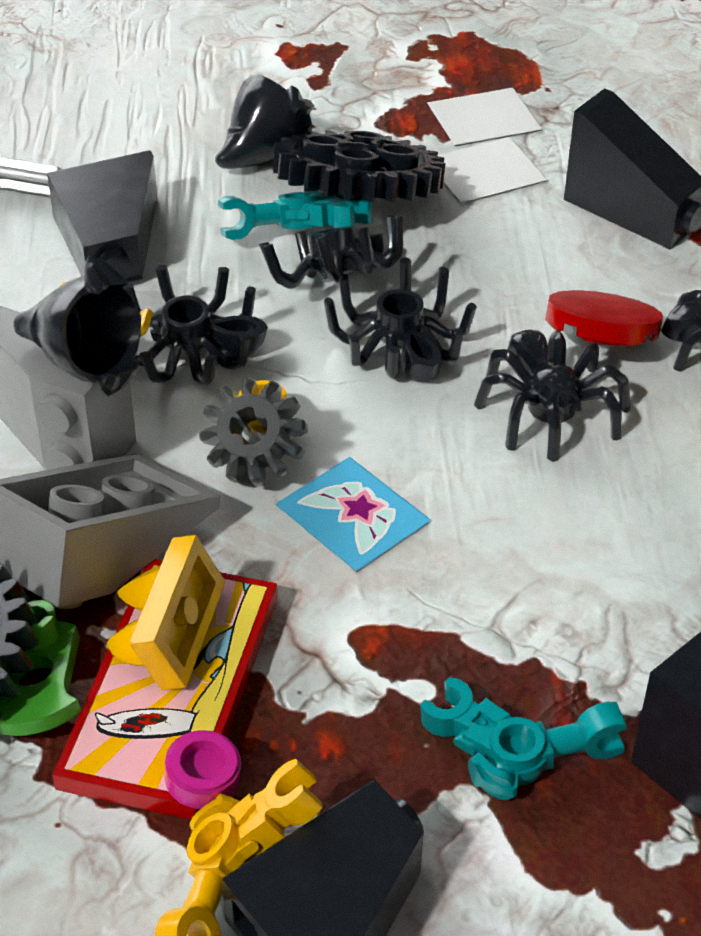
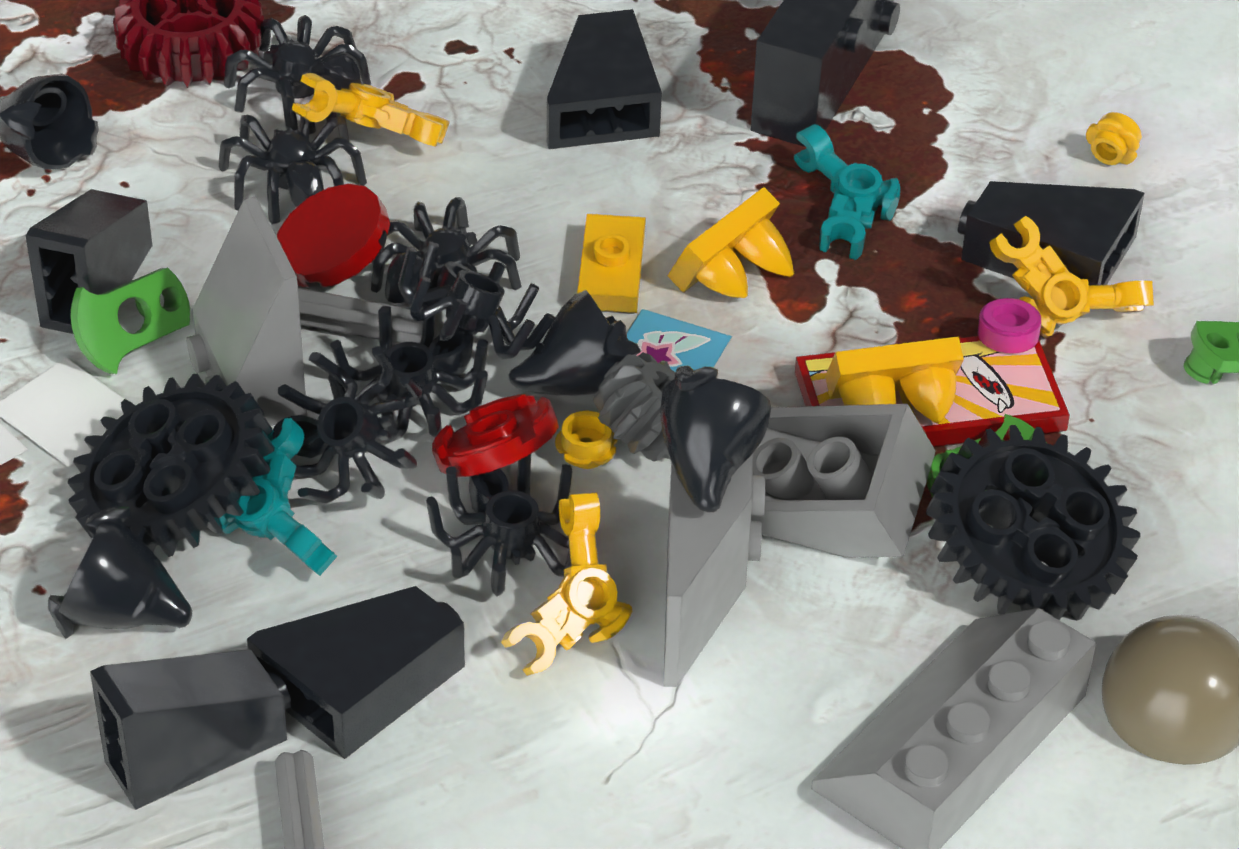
camera: 115 degrees left, 0 degrees up
none -> bright green piece [71,267,190,374]
none -> black slope [90,649,291,810]
none -> light grey slope [186,196,307,426]
none -> light grey axle [298,288,423,343]
none -> black animal [398,241,556,359]
none -> red tile [432,394,559,477]
none -> black hat [508,290,641,396]
none -> yellow plate [577,214,646,313]
none -> yellow tile [667,187,794,298]

